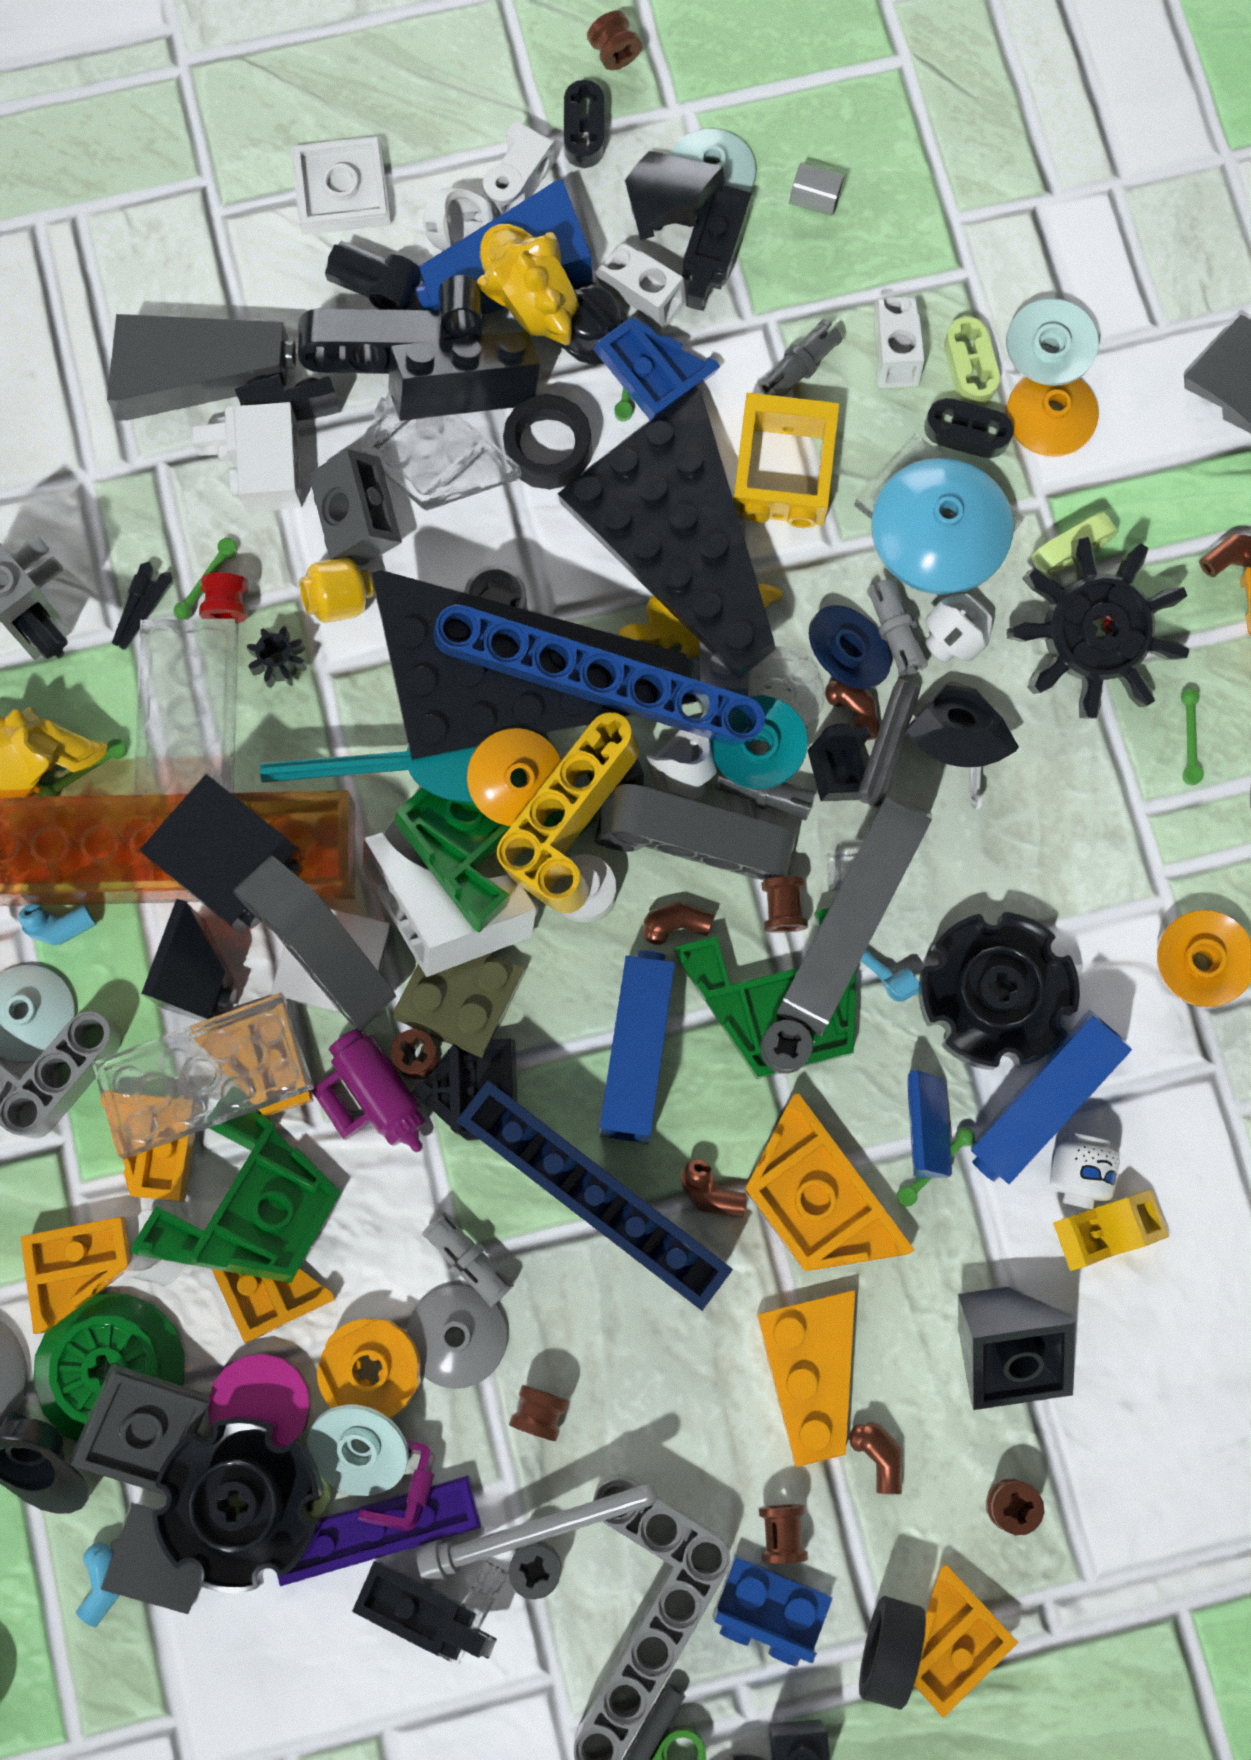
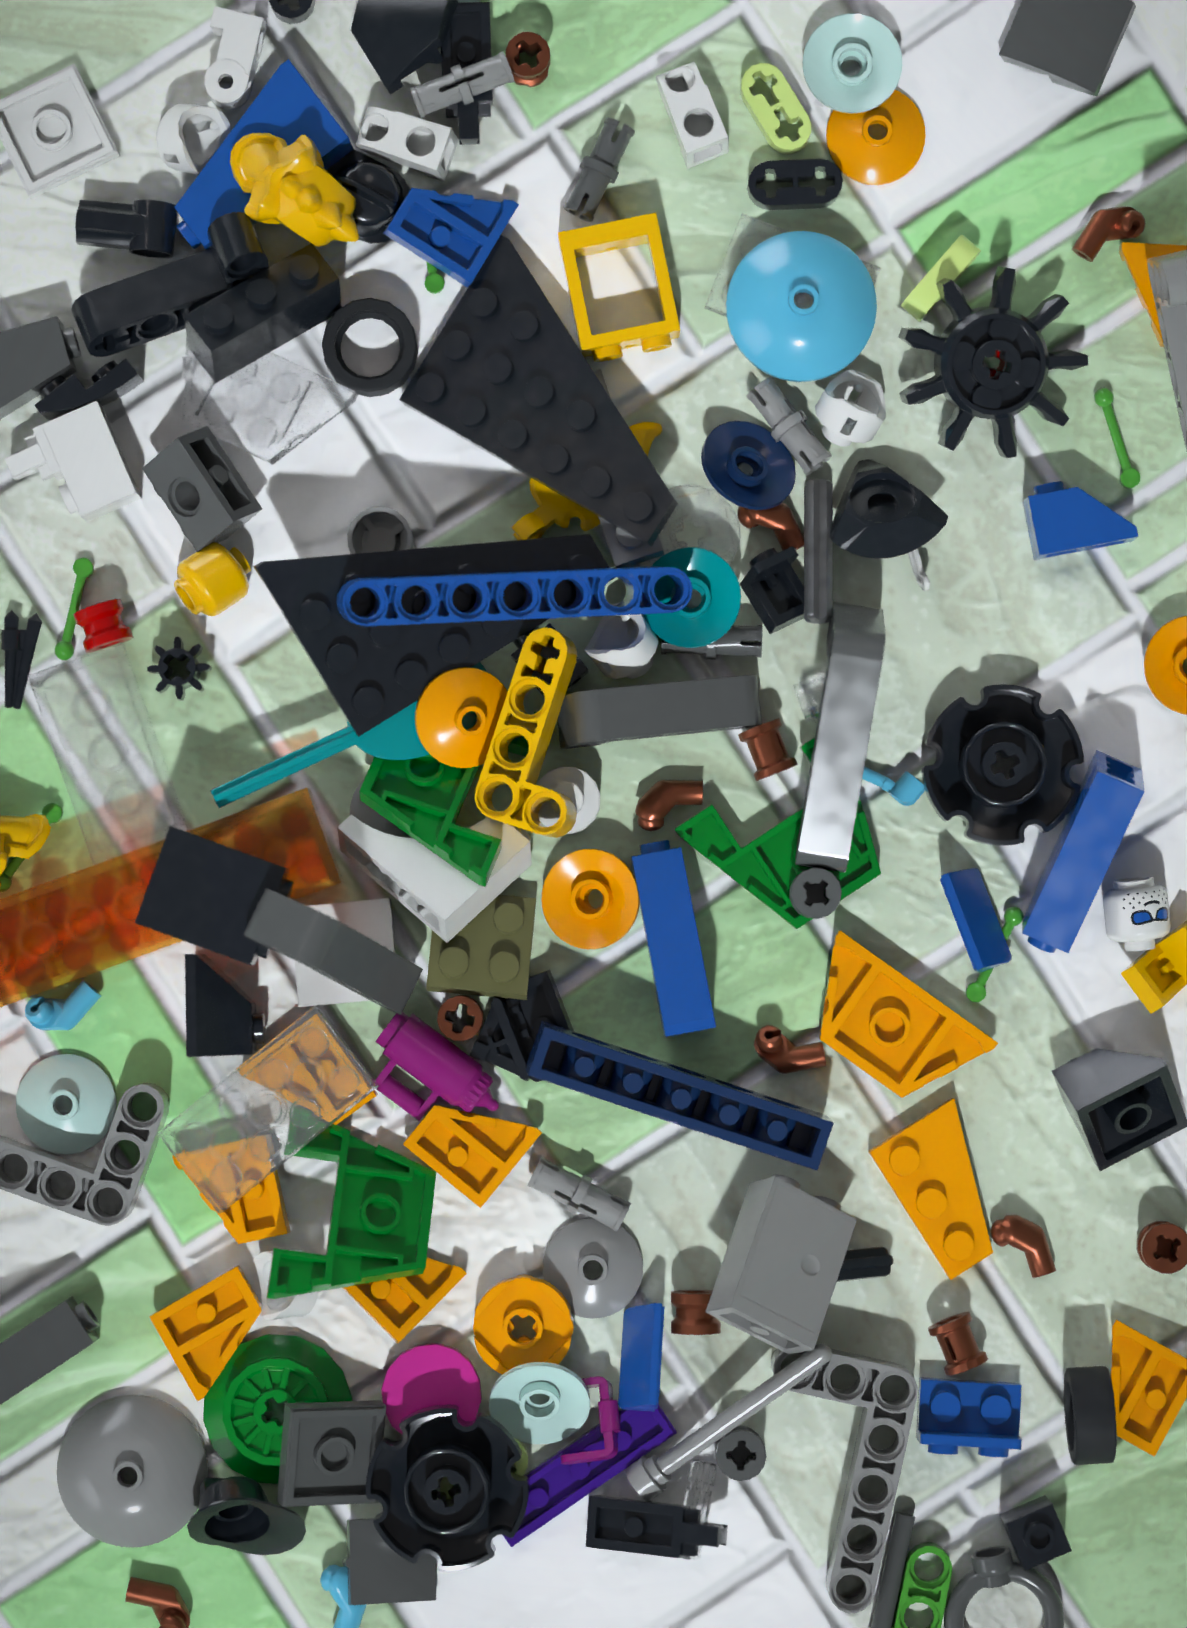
camera: 20 degrees left, 10 degrees up
none -> light orange wing [403,1104,542,1208]
none -> light grey pin [409,51,515,118]
none -> copper bush [506,32,550,87]
none -> light orange dish [542,849,640,949]
none -> blue slope [618,1303,664,1412]
none -> light grey piece [706,1174,894,1354]
none -> blue slope [1023,481,1139,560]

